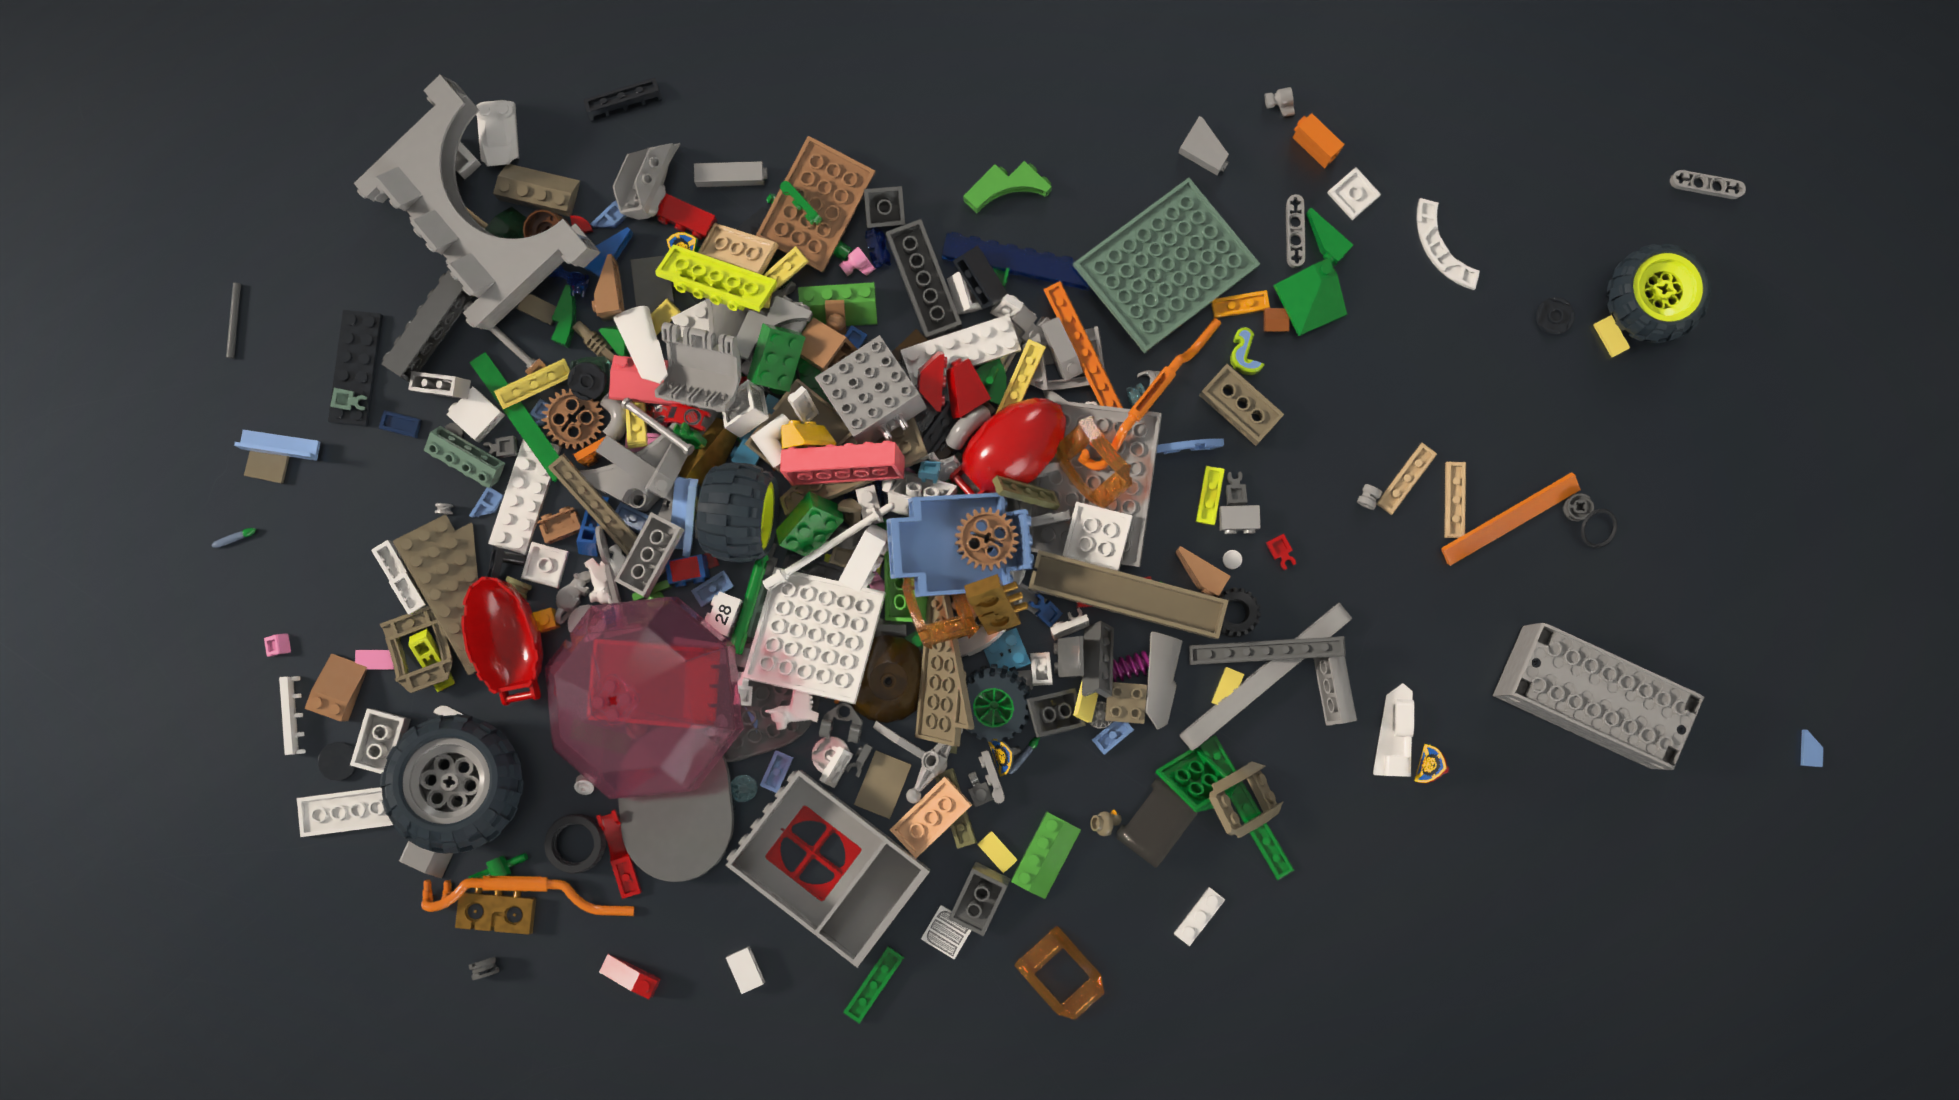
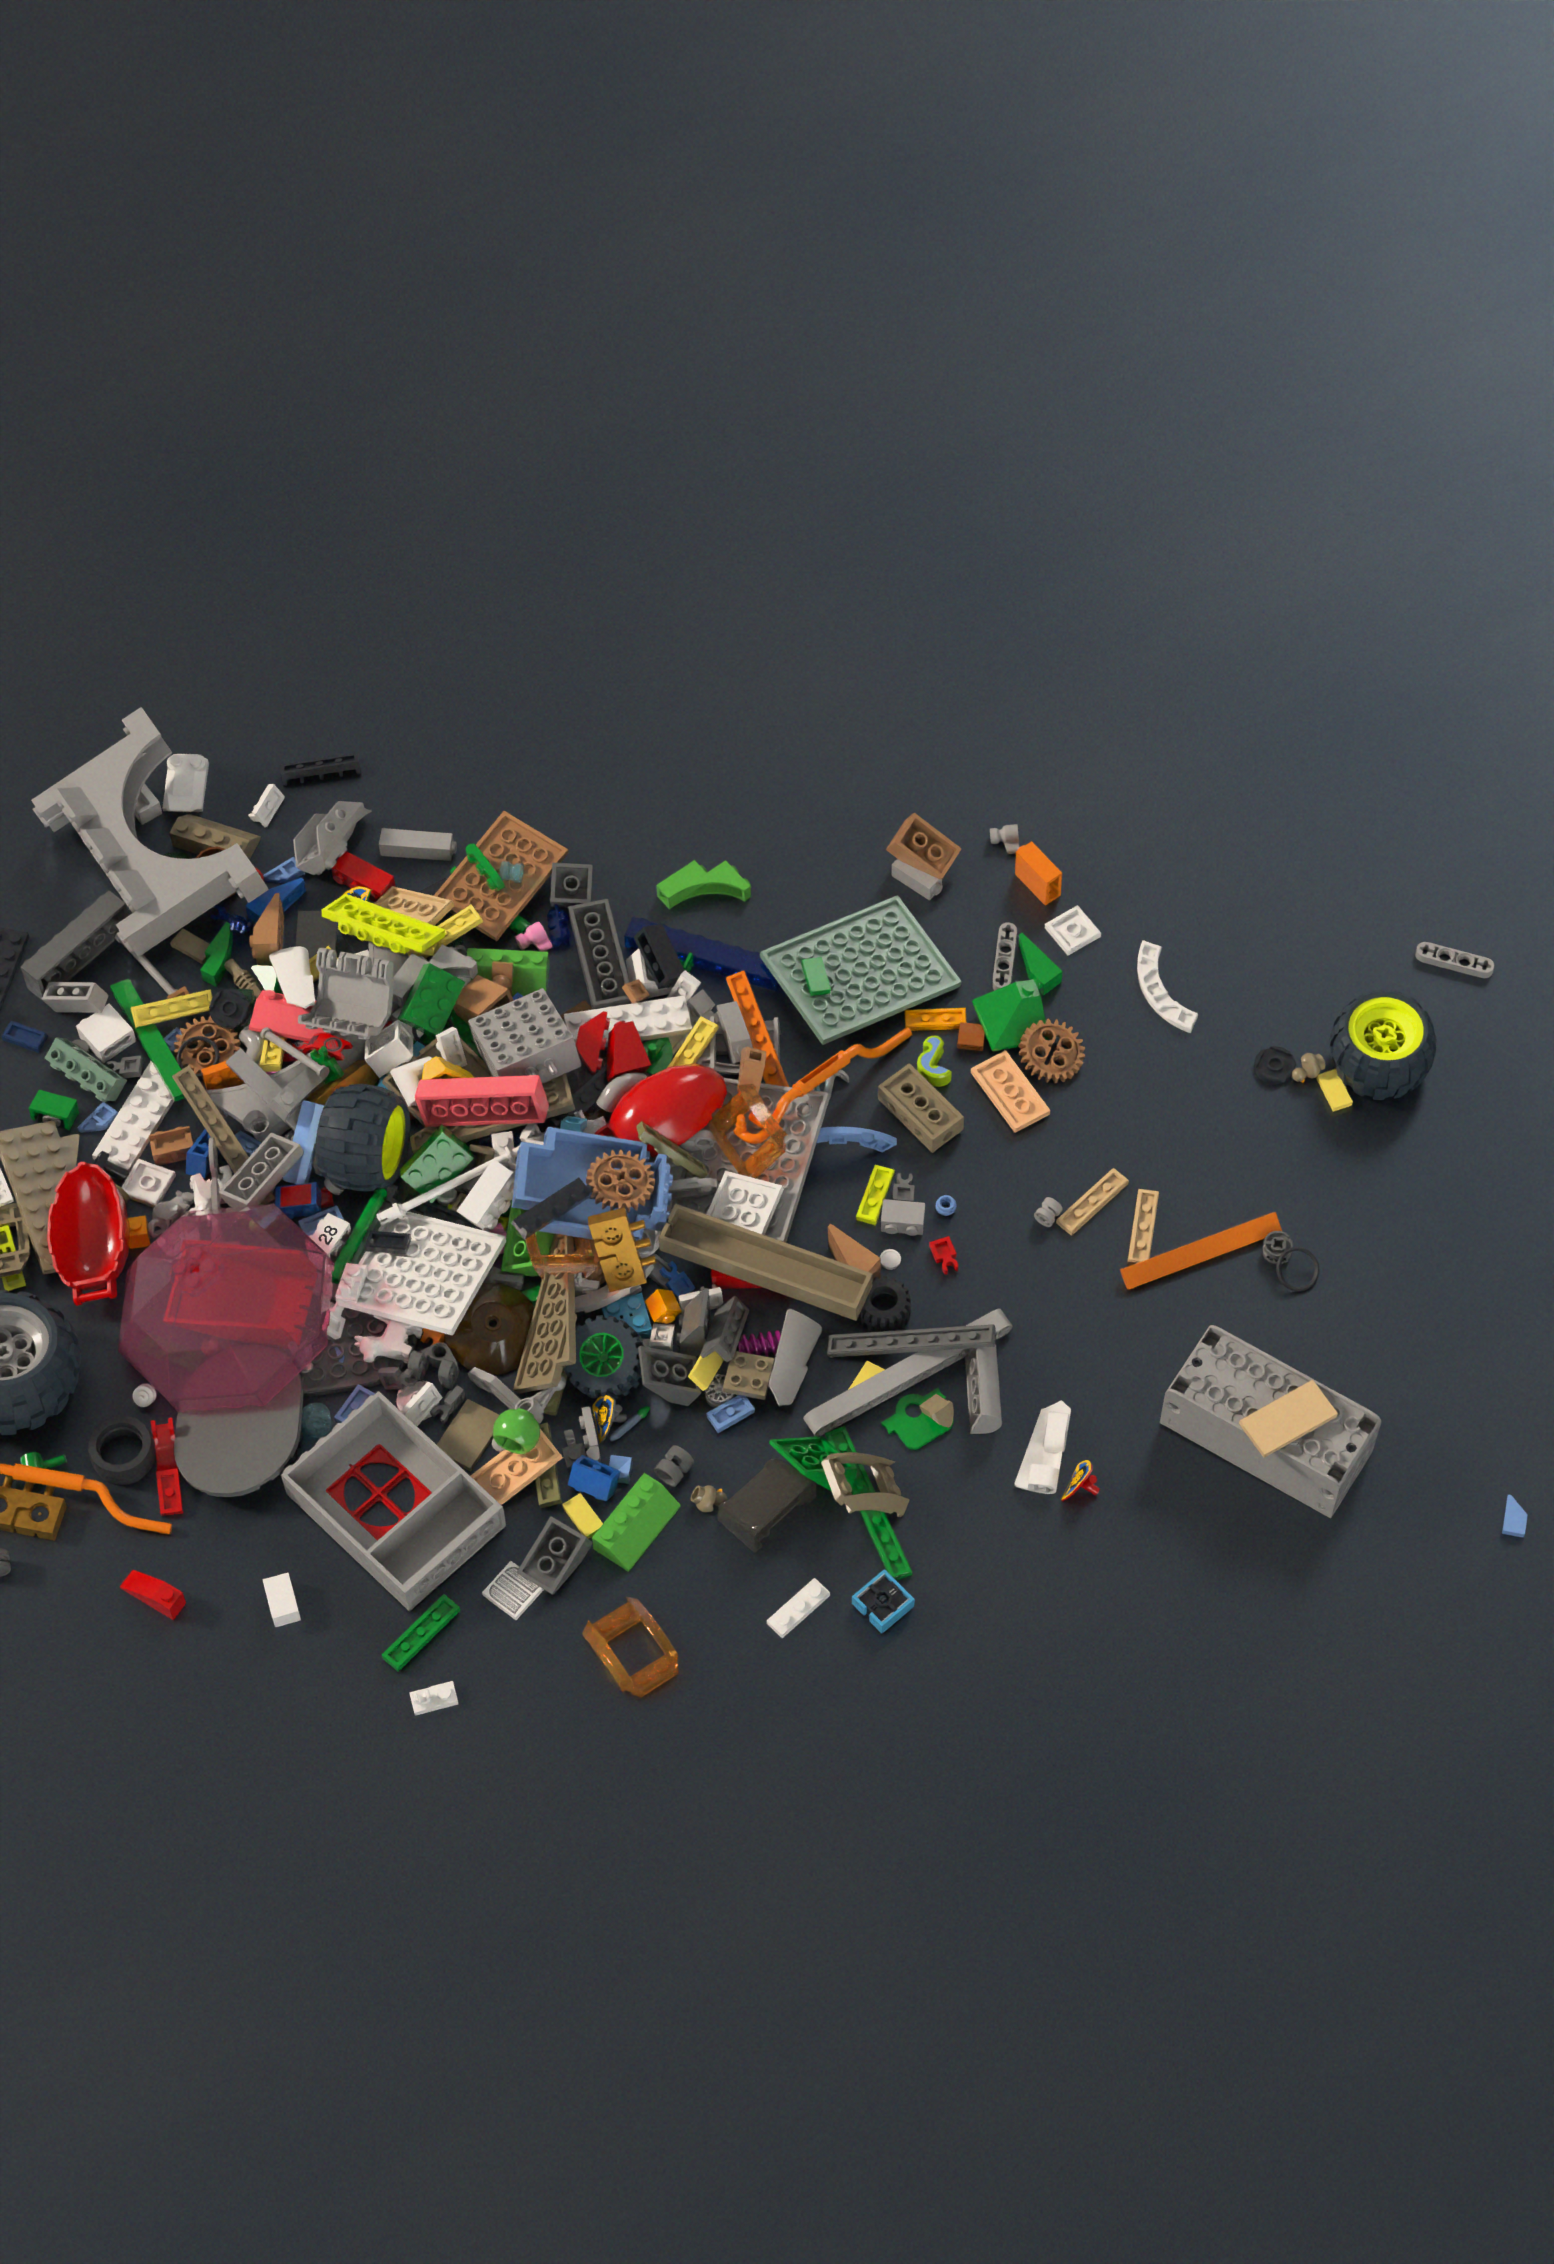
camera: 10 degrees right, 25 degrees down
none -> green panel [29,1090,79,1130]
none -> black tyre [177,1036,220,1078]
none -> white plate [248,784,285,827]
none -> white plate [335,1263,368,1303]
none -> black tile [365,1231,412,1255]
none -> dark grey plate [378,1367,418,1390]
none -> white plate [410,1681,458,1716]
none -> bright green wheel [493,1408,540,1454]
none -> clear light blue wheel [499,861,524,883]
none -> black hinge [512,1177,593,1240]
none -> blue brick [568,1455,621,1501]
none -> medium blue slope [609,1455,633,1484]
none -> medium nougat tile [622,979,650,1004]
none -> light orange brick [644,1289,682,1324]
none -> dark grey wheel [654,1445,694,1487]
none -> medium nougat slope [737,1047,766,1096]
none -> tile [801,957,831,996]
none -> piece [852,1569,915,1633]
none -> green piece [881,1388,954,1450]
none -> medium nougat slope [886,813,961,880]
none -> dark tan tile [919,1394,954,1428]
none -> medium blue plate [936,1195,957,1216]
none -> light nougat plate [971,1050,1050,1133]
none -> medium nougat gear [1018,1019,1085,1083]
none -> tan tile [1239,1380,1338,1458]
none -> dark tan animal [1292,1053,1325,1083]

